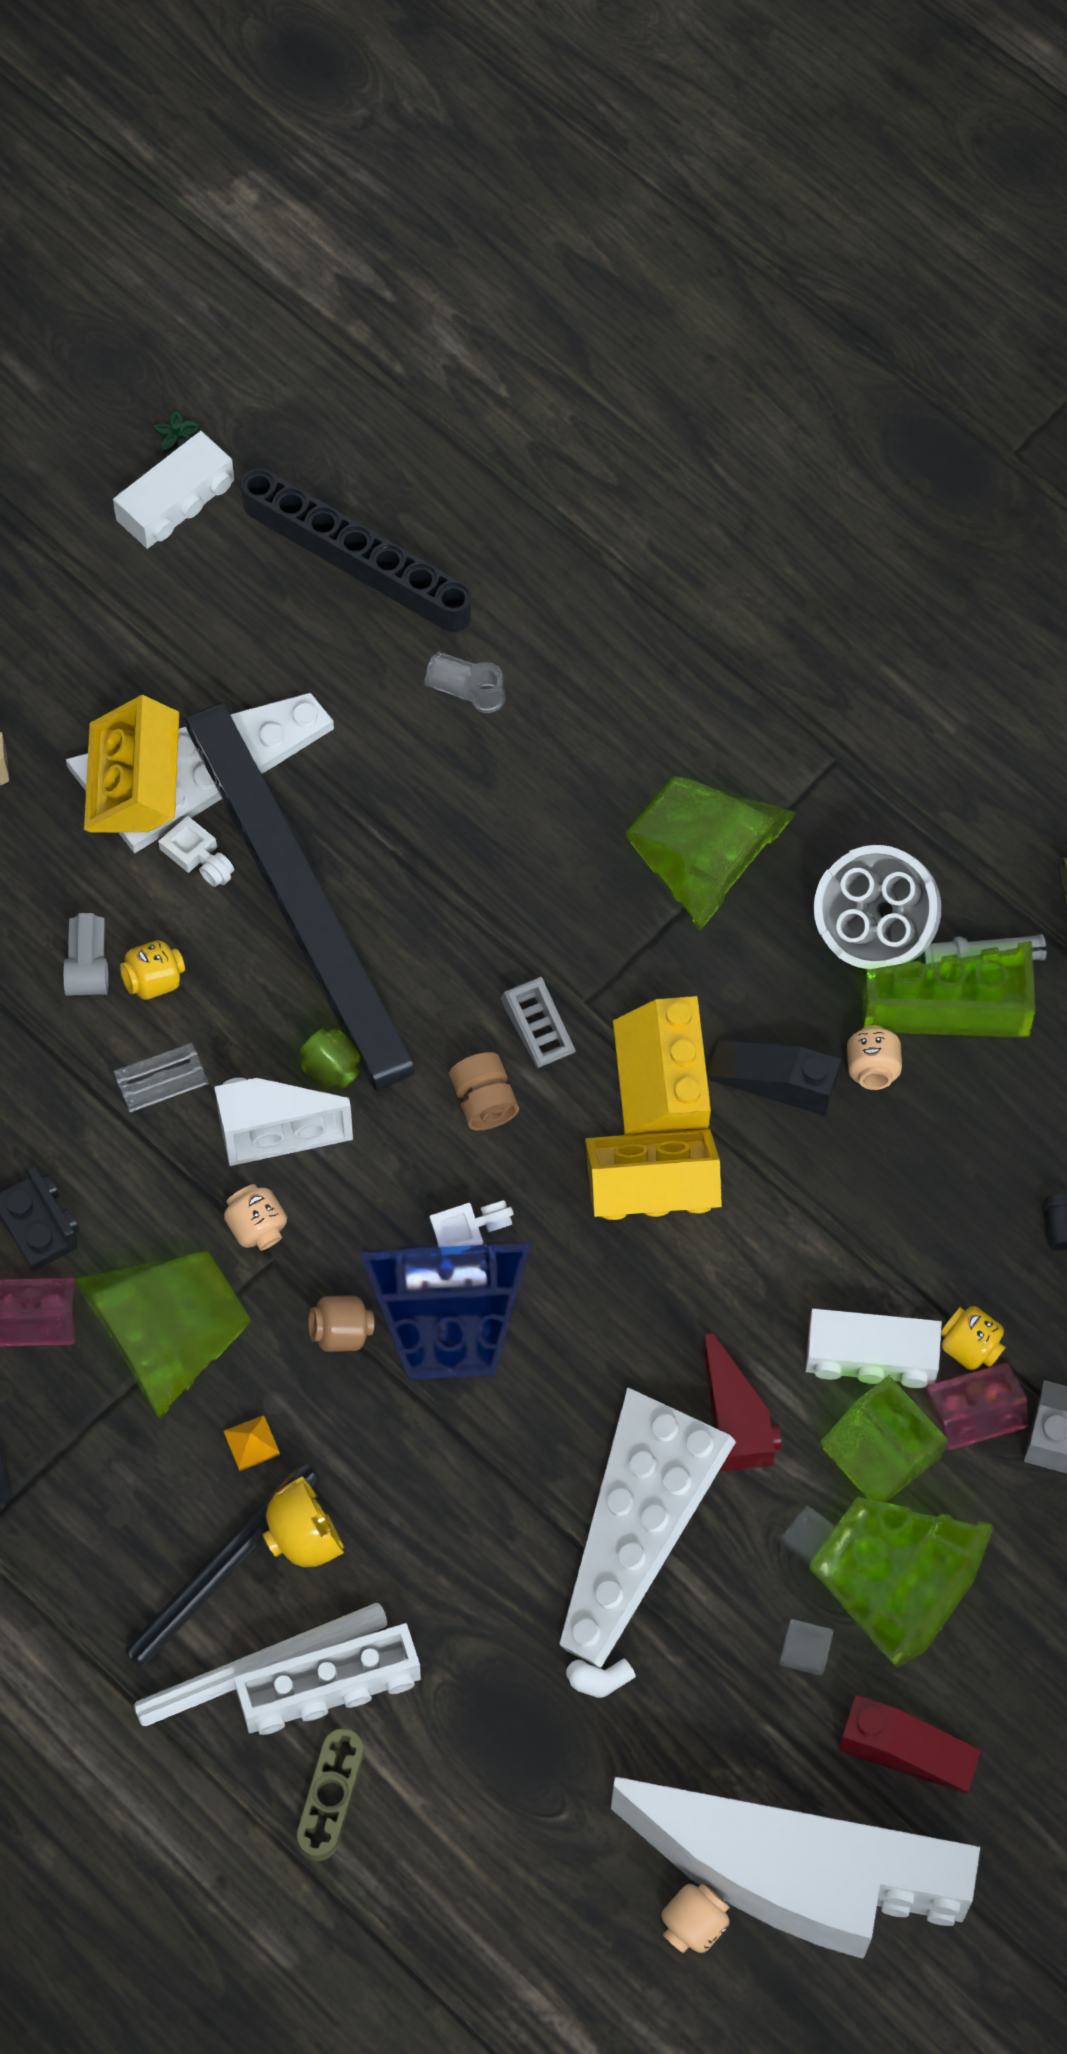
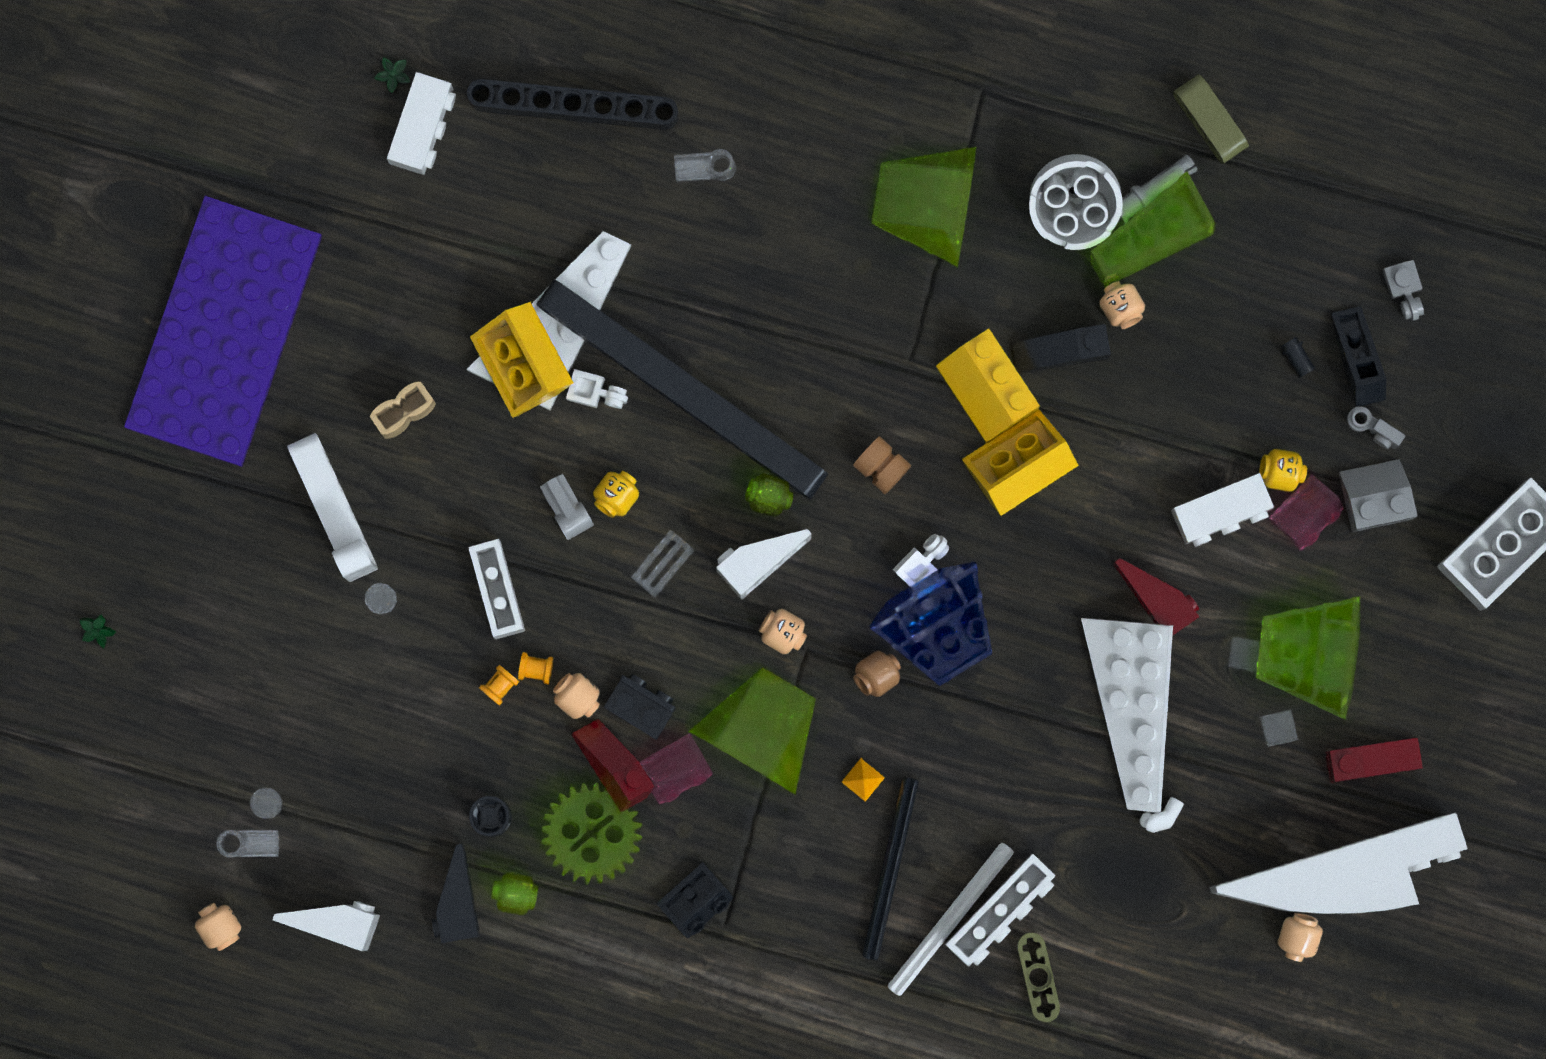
camera: 25 degrees left, 20 degrees up
yellow cylinder [263,1476,344,1567] -> none
light grey slope [500,977,576,1069] -> none
clear neon green slope [819,1375,948,1509] -> none

